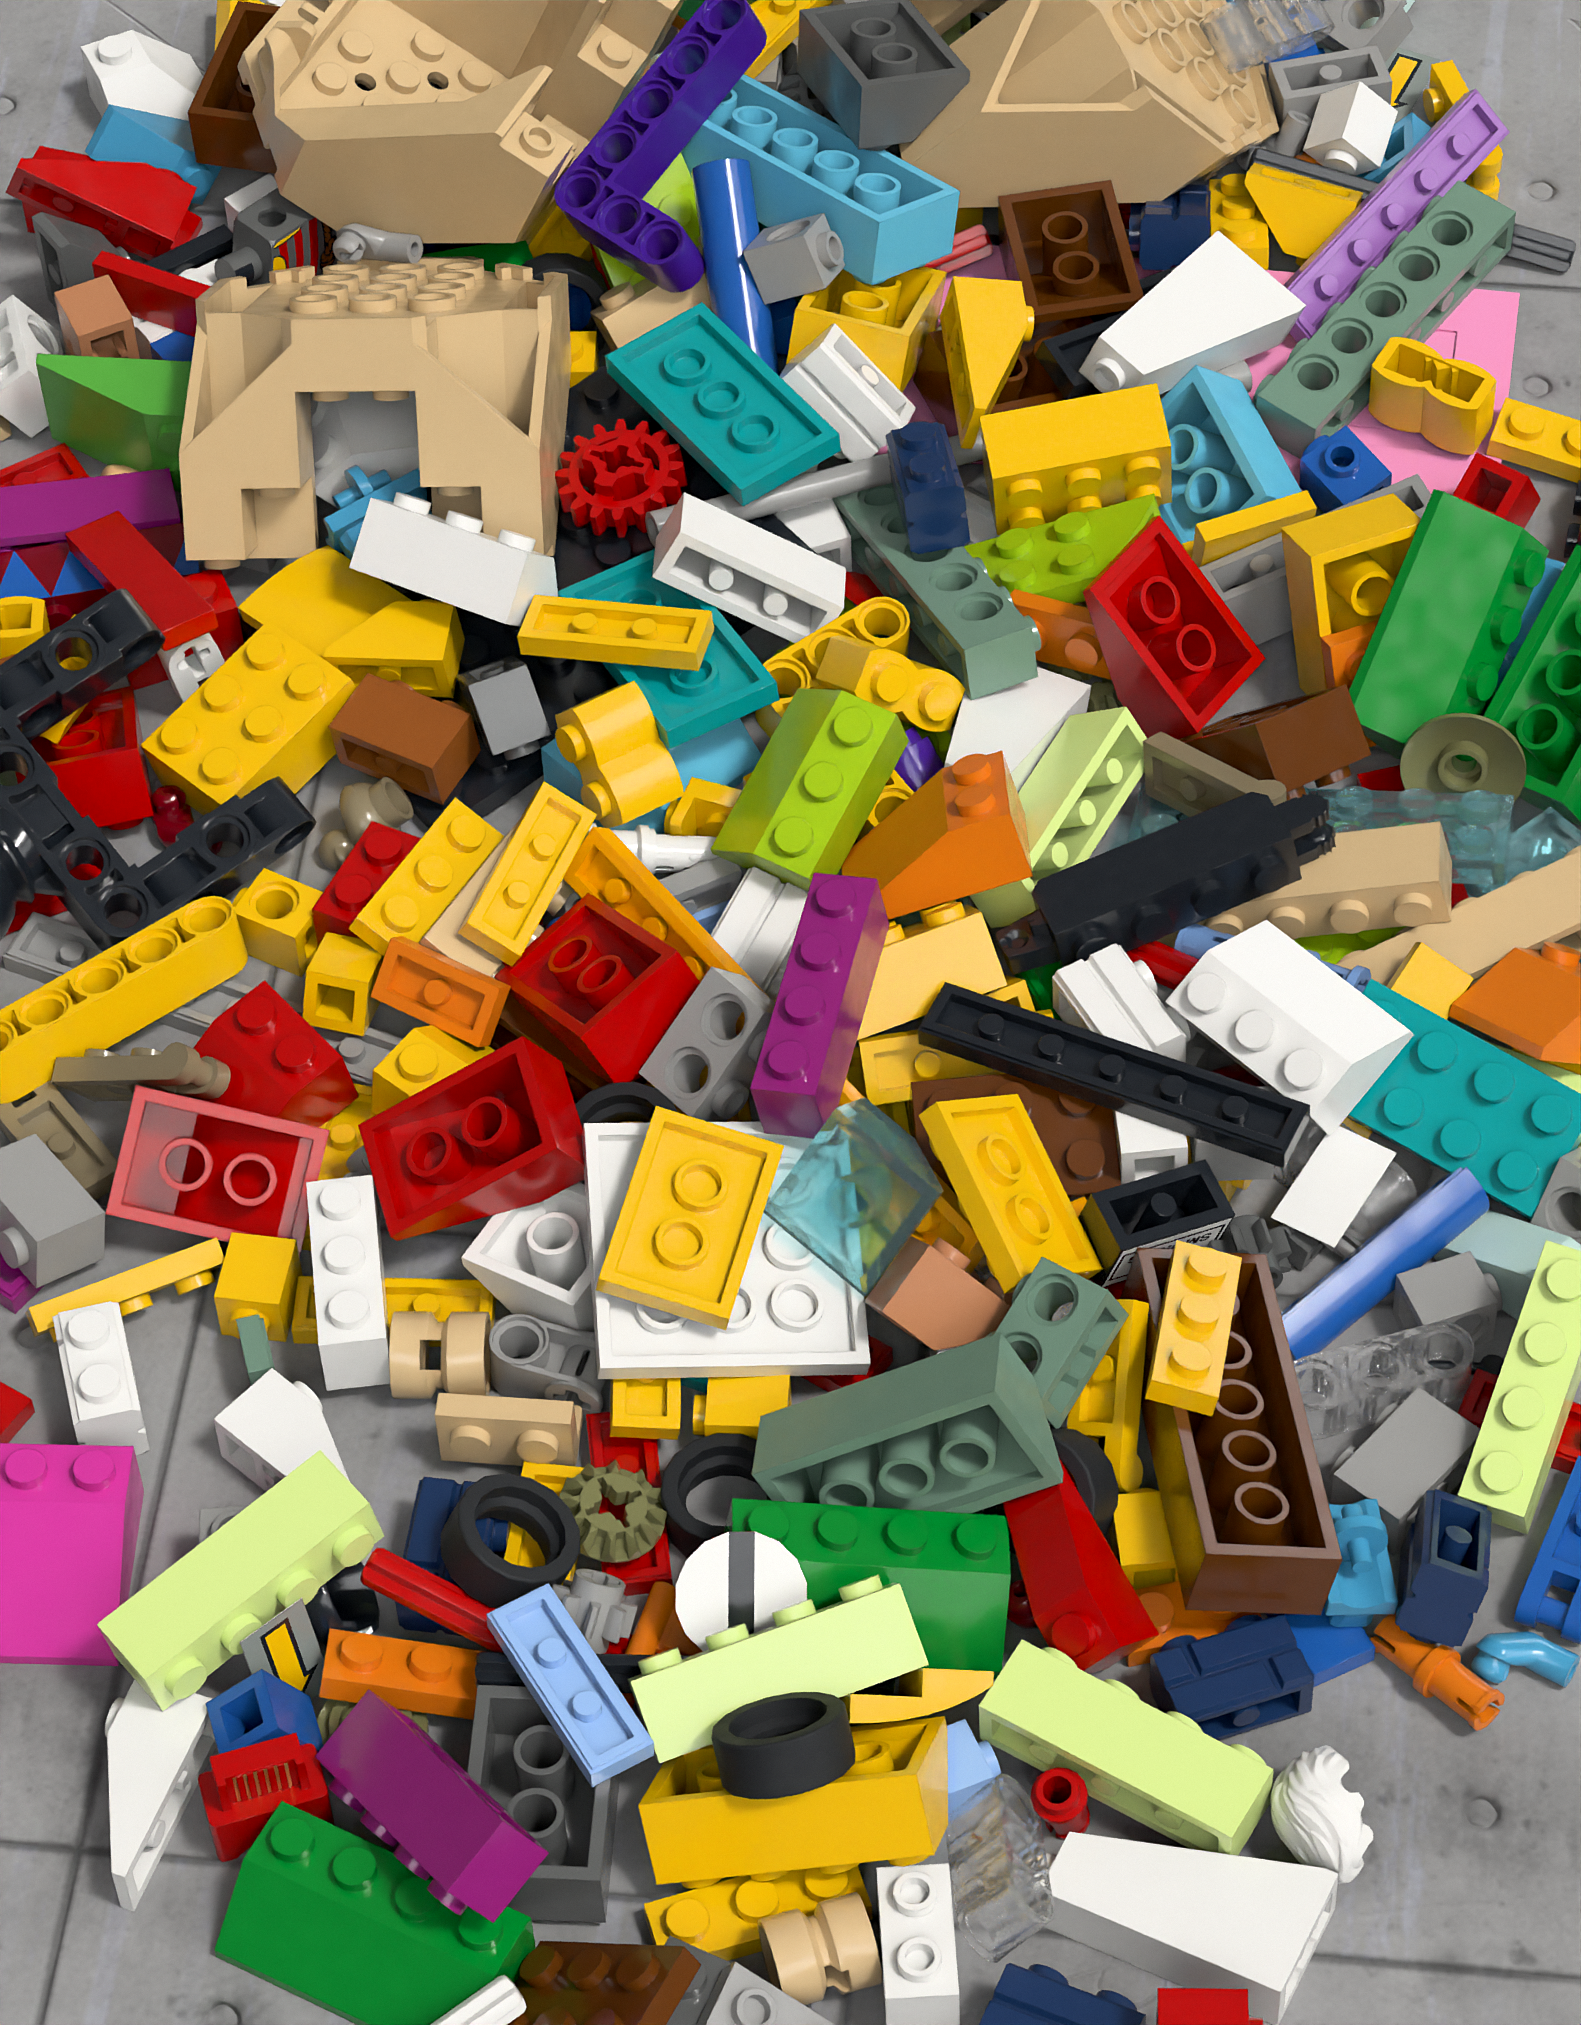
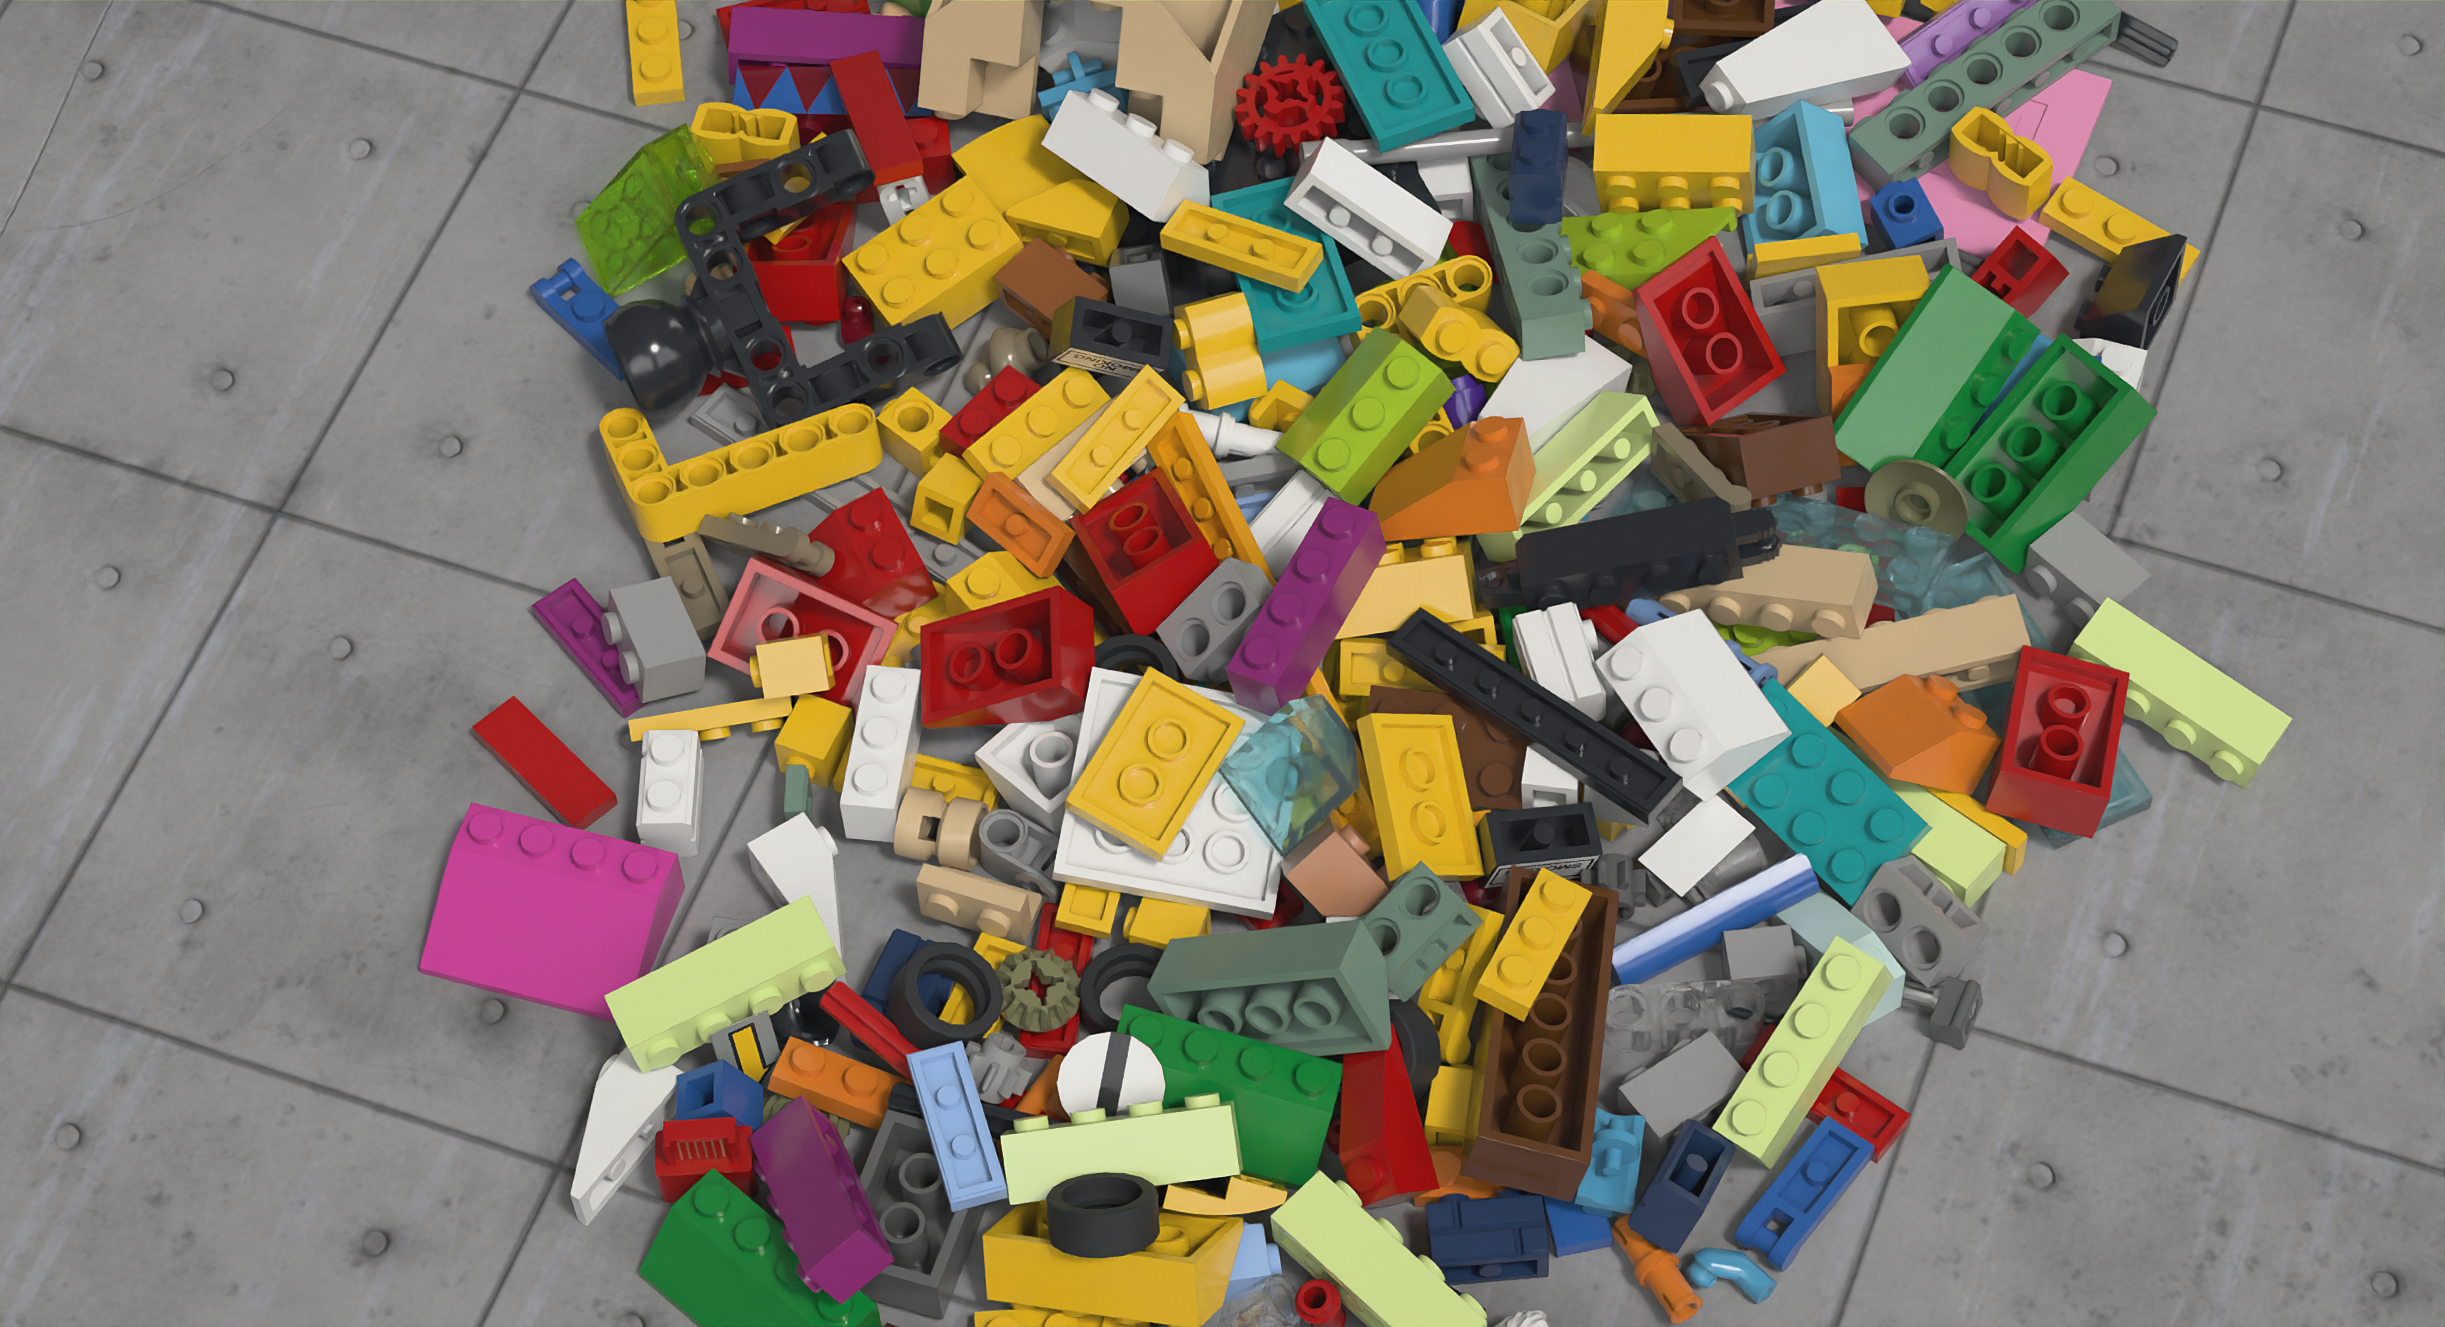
camera: 15 degrees right, 5 degrees up
none -> yellow brick [750,632,836,700]
none -> black brick [1047,295,1174,380]

